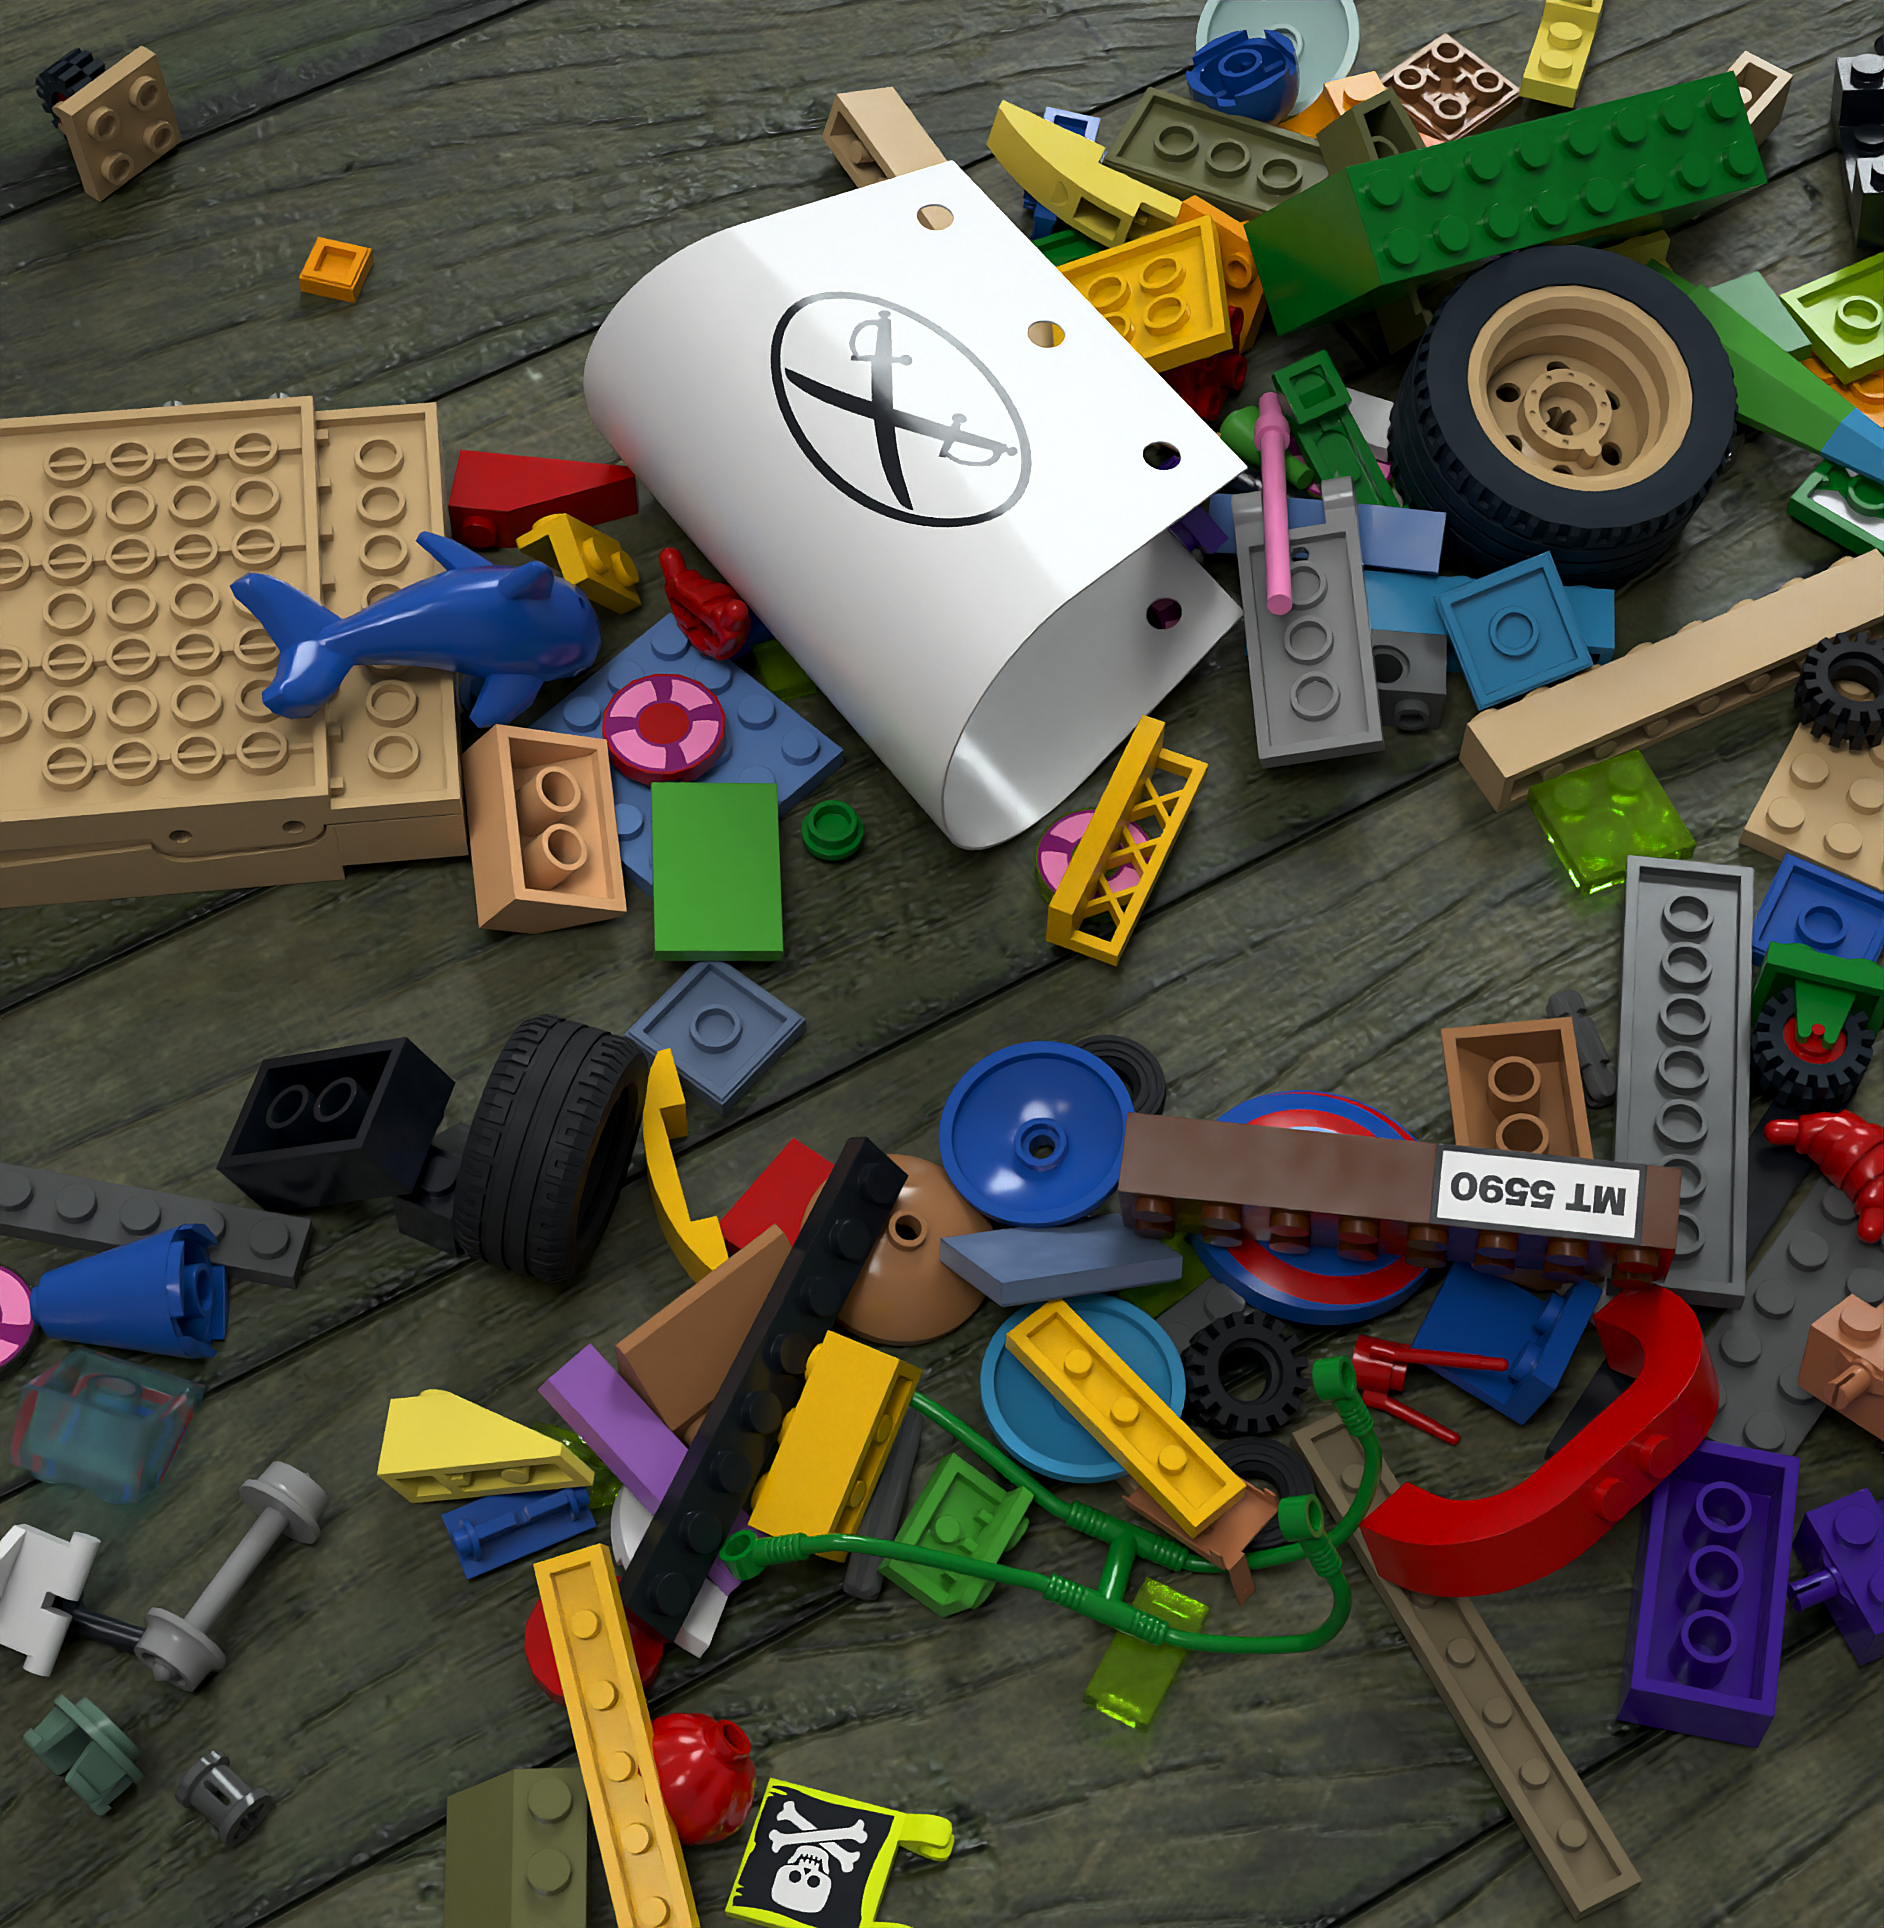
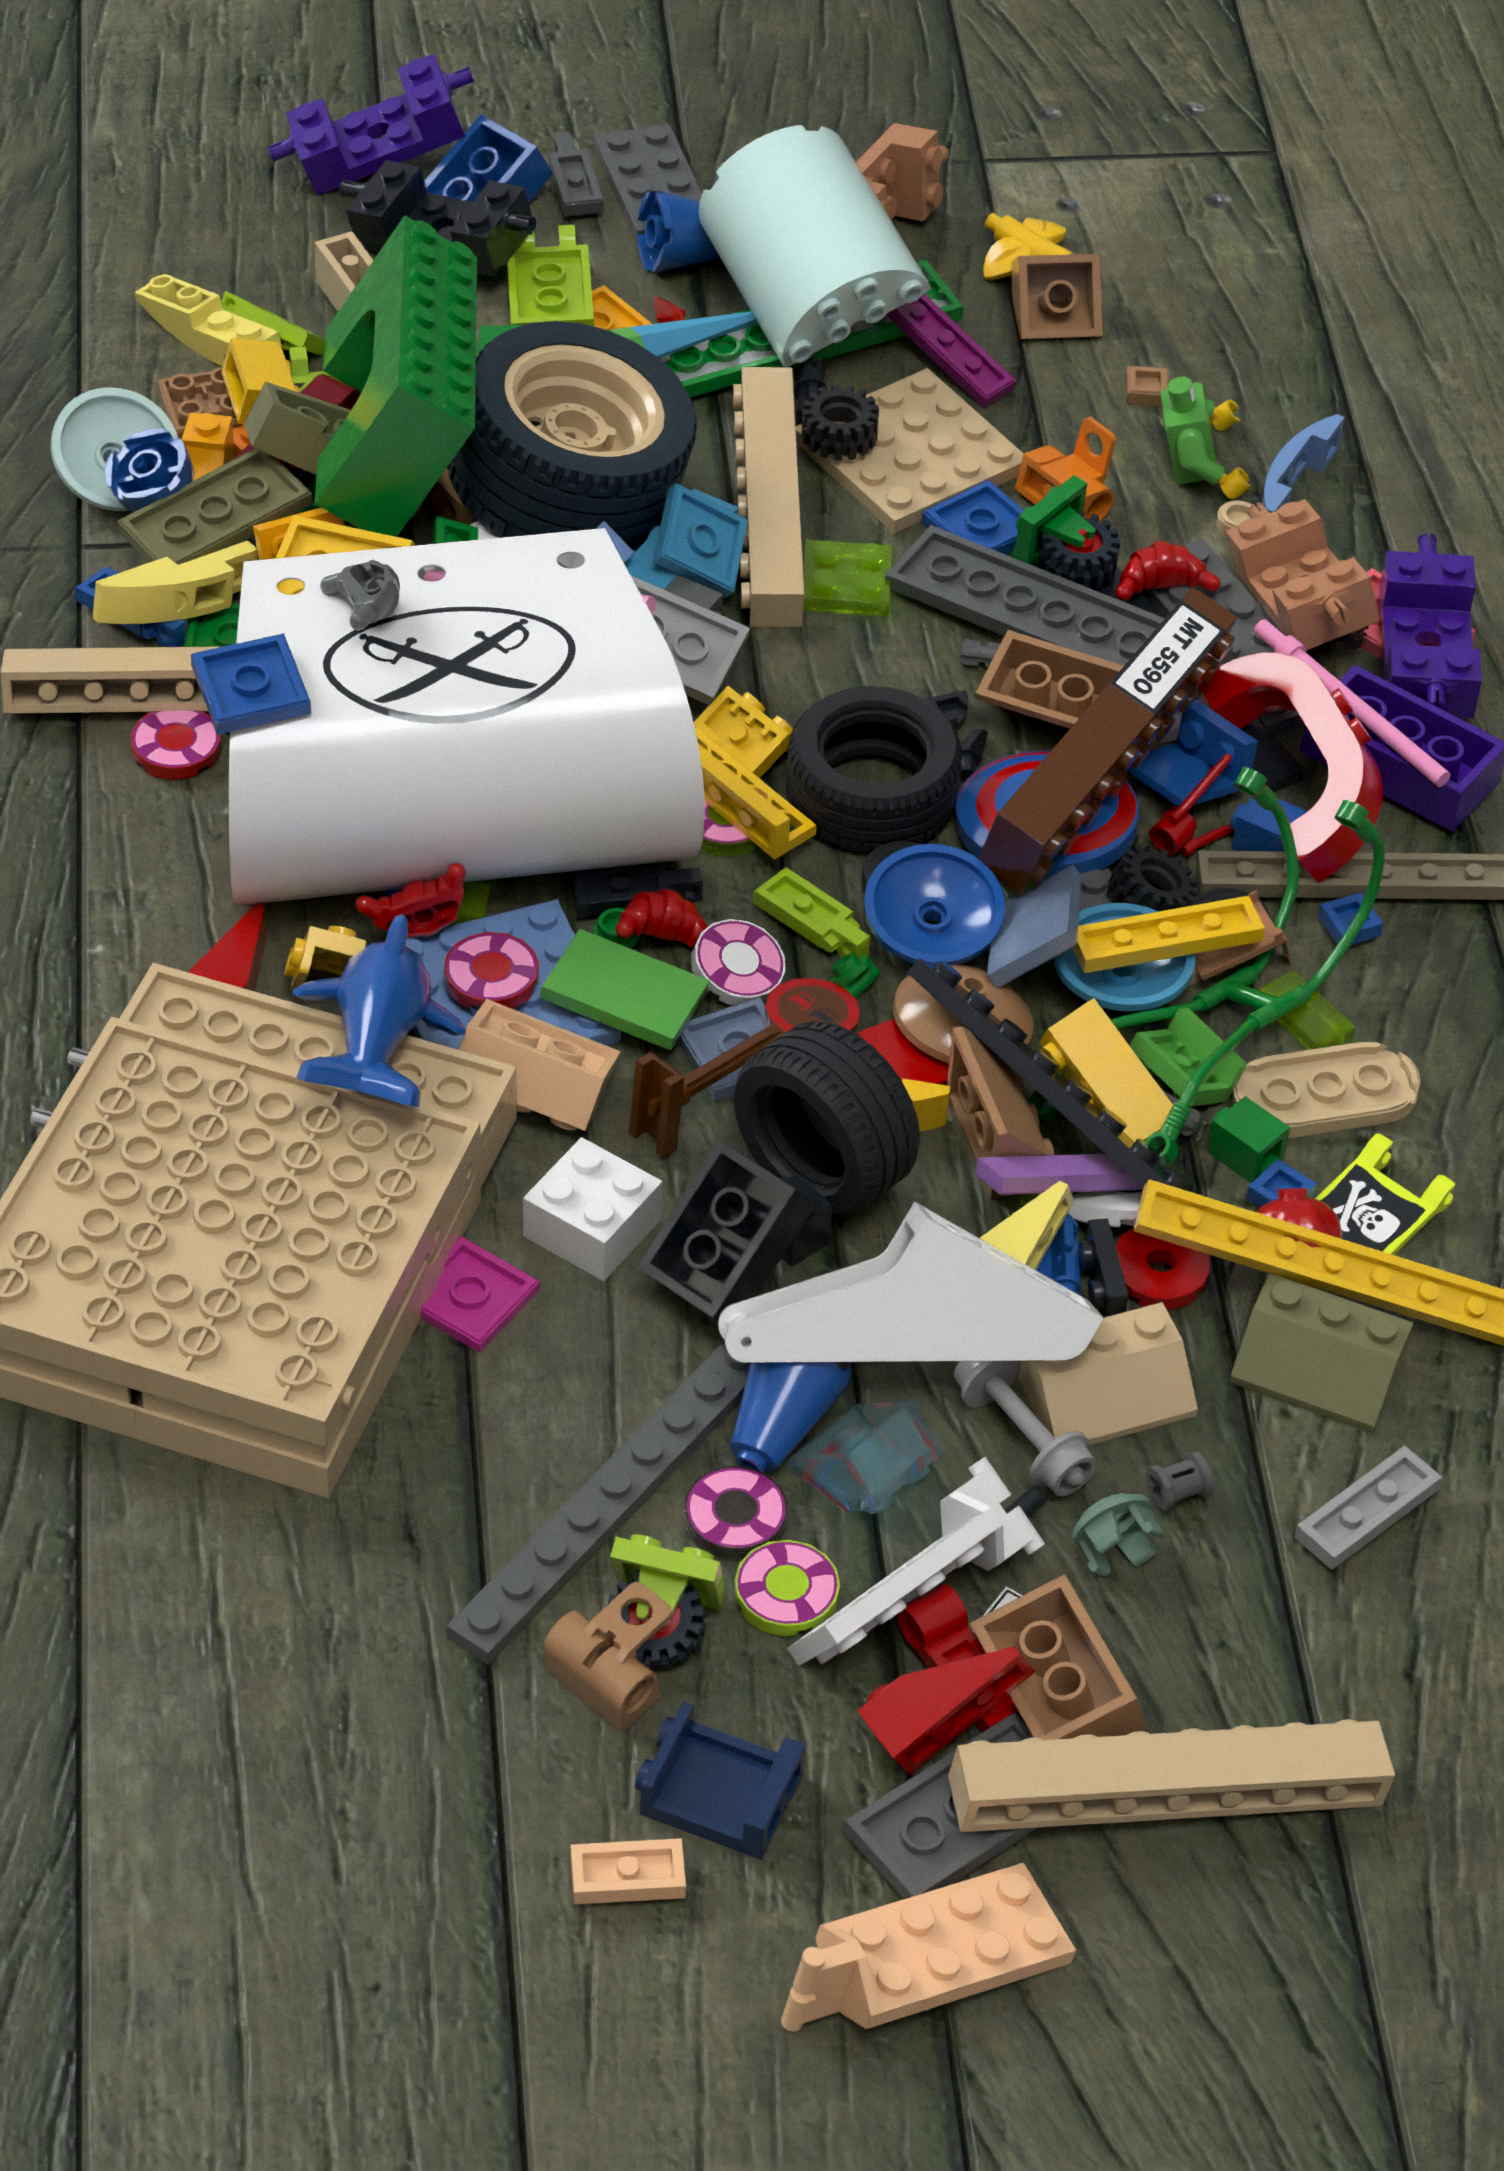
camera: 65 degrees left, 10 degrees down
none -> blue tile [191,633,311,735]
none -> lime hinge [221,291,325,356]
none -> yellow brick [222,338,300,424]
none -> dark grey piece [320,560,400,631]
none -> dark pink tile [421,1236,540,1353]
none -> white brick [523,1137,663,1281]
none -> black hinge [571,862,703,917]
none -> red piece [615,889,708,948]
none -> reddish brown piece [629,978,860,1158]
none -> tile [691,919,785,1006]
none -> yellow bracket [693,686,793,779]
none -> white piece [718,1201,1104,1363]
none -> lime hinge [753,867,871,957]
none -> black tyre [786,686,962,854]
none -> green plate [829,952,880,999]
none -> black tile [925,690,968,731]
none -> black bar [960,729,988,782]
none -> tan slope [1017,1302,1198,1446]
none -> black plate [1078,1218,1129,1318]
none -> green brick [1209,1096,1290,1183]
none -> blue brick [1230,798,1307,852]
none -> tan tile [1231,1042,1420,1138]
none -> blue plate [1246,1159,1317,1207]
none -> bright pink bar [1254,619,1450,787]
none -> blue plate [1318,892,1383,945]

